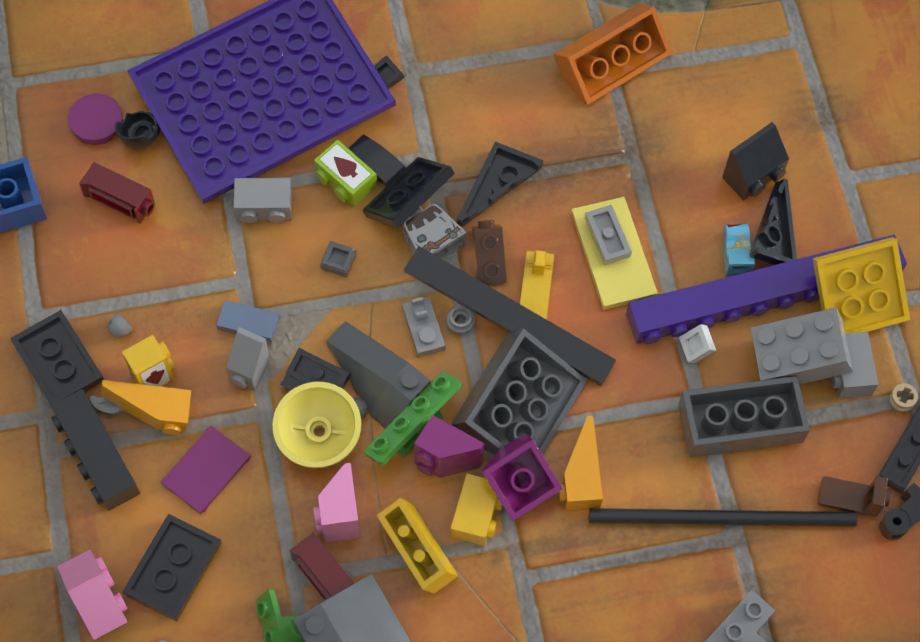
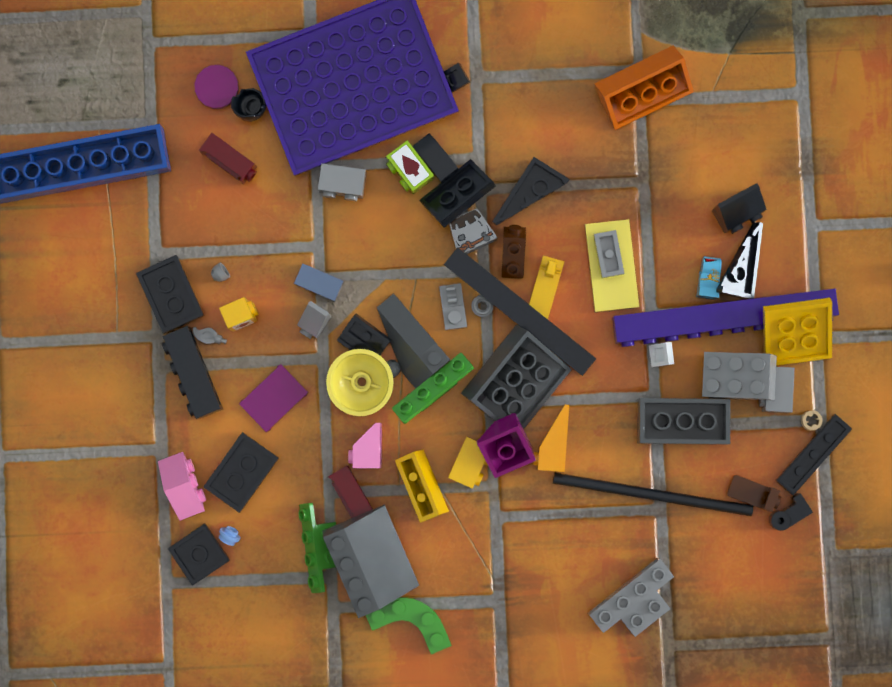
camera: 15 degrees right, 20 degrees up
light orange slope [101,380,191,435] -> none
dark grey tile [320,241,357,277] -> none
magenta slope [414,415,484,478] -> none

